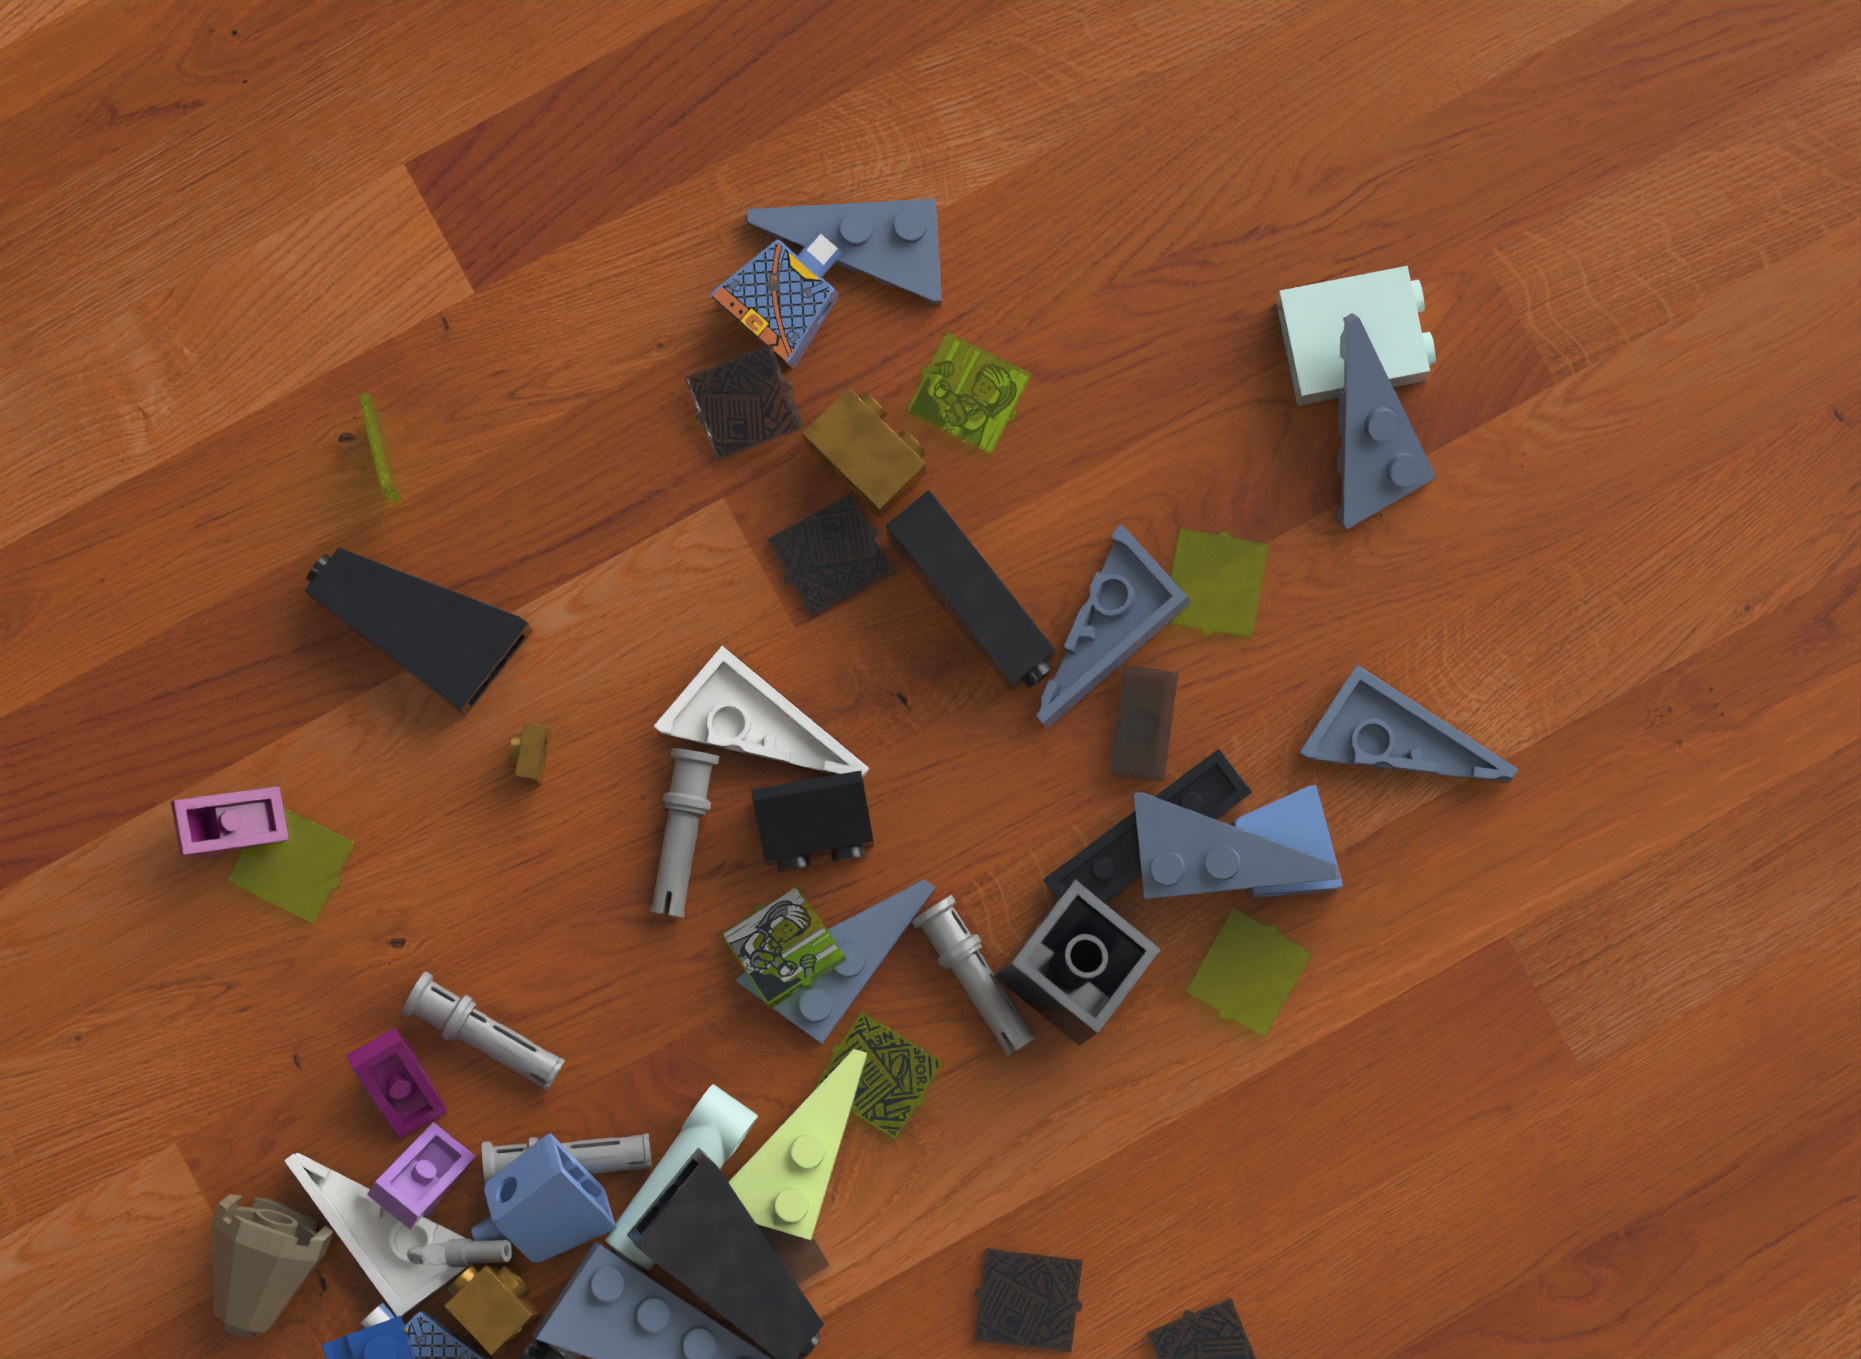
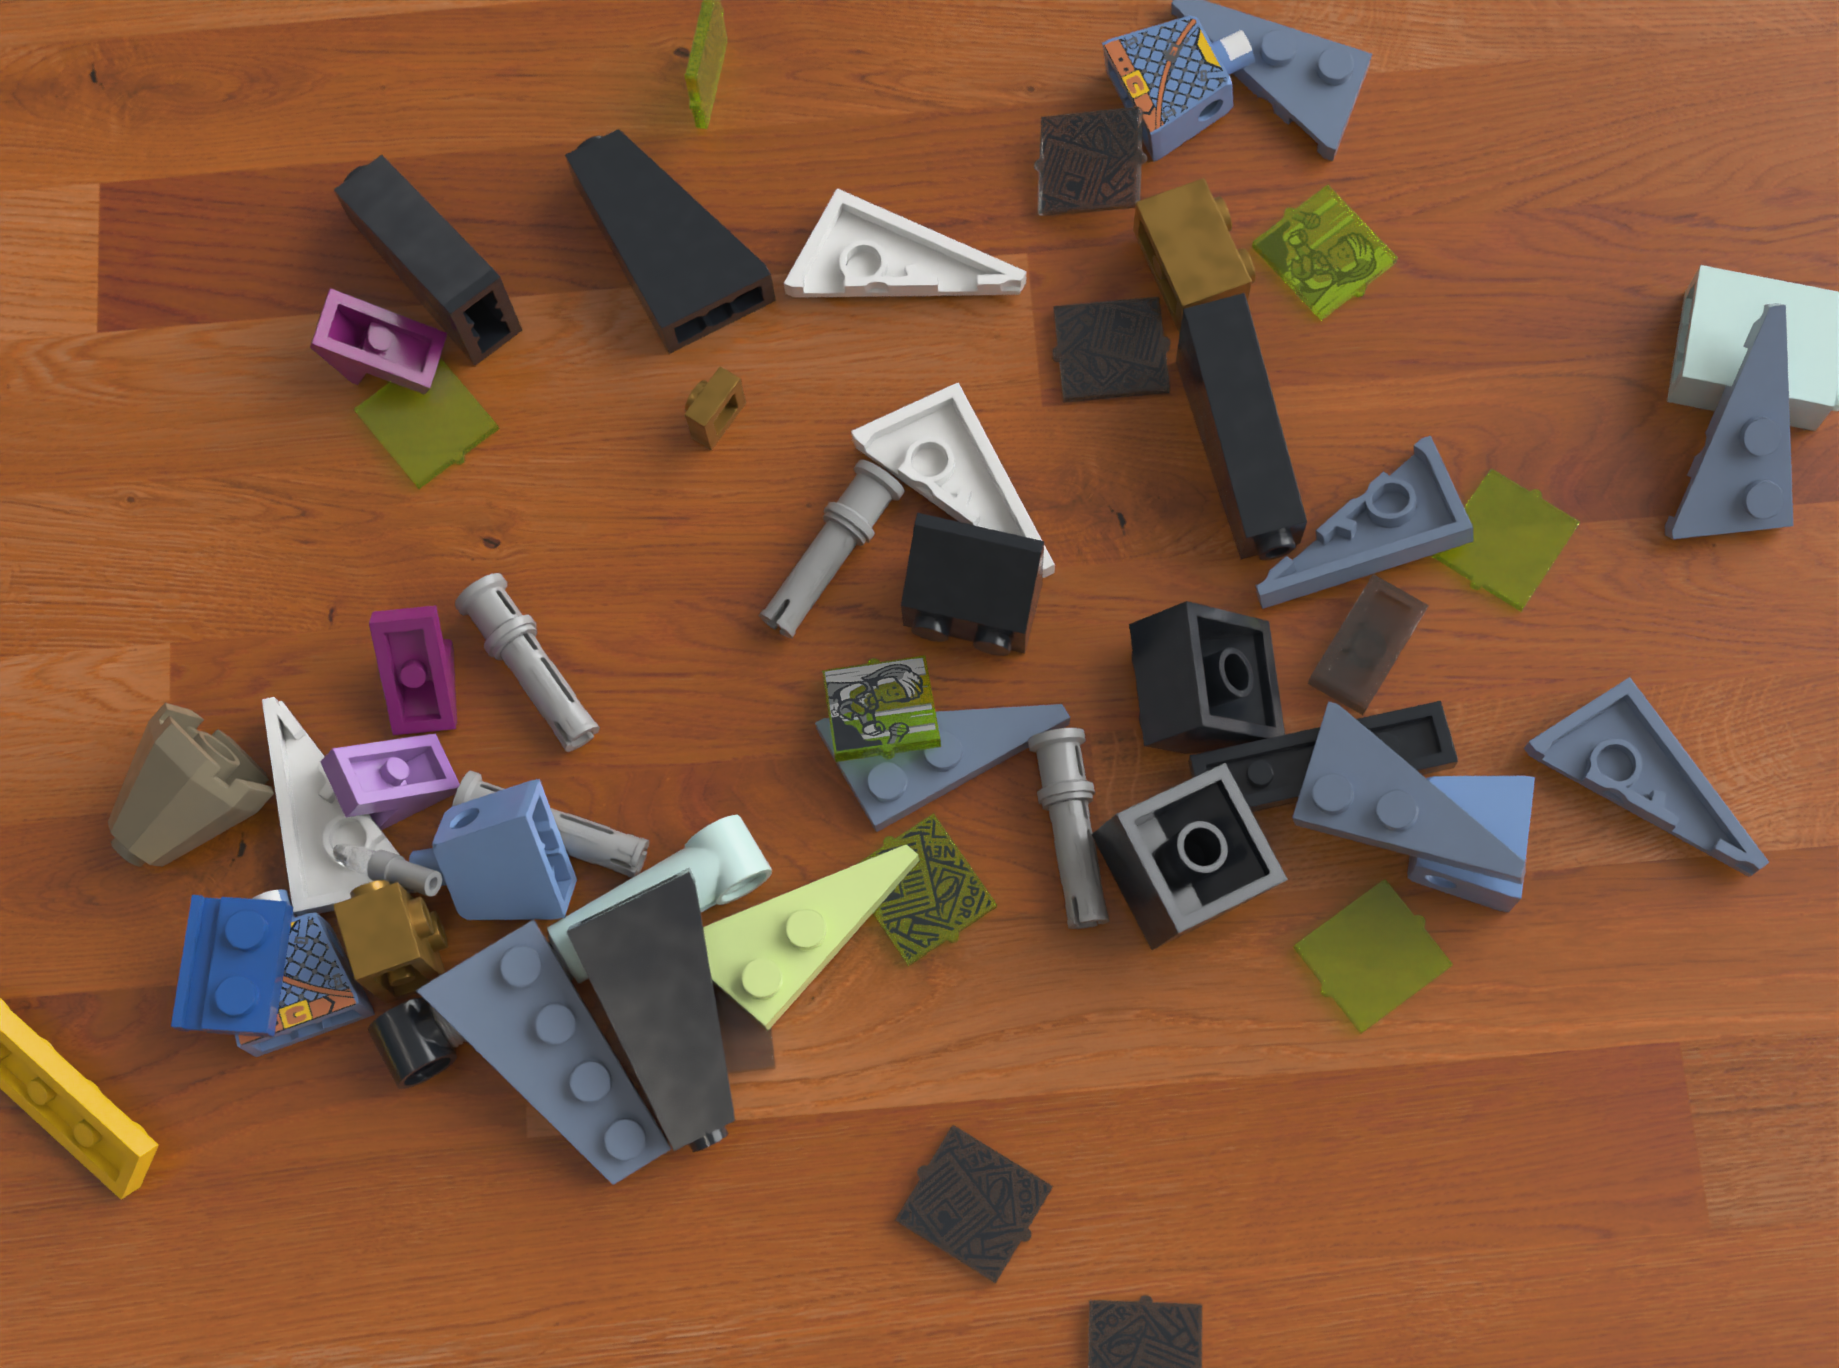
camera: 30 degrees right, 10 degrees down
none -> black slope [334,155,523,366]
none -> white wing [784,189,1026,297]
none -> black slope [1129,601,1285,754]

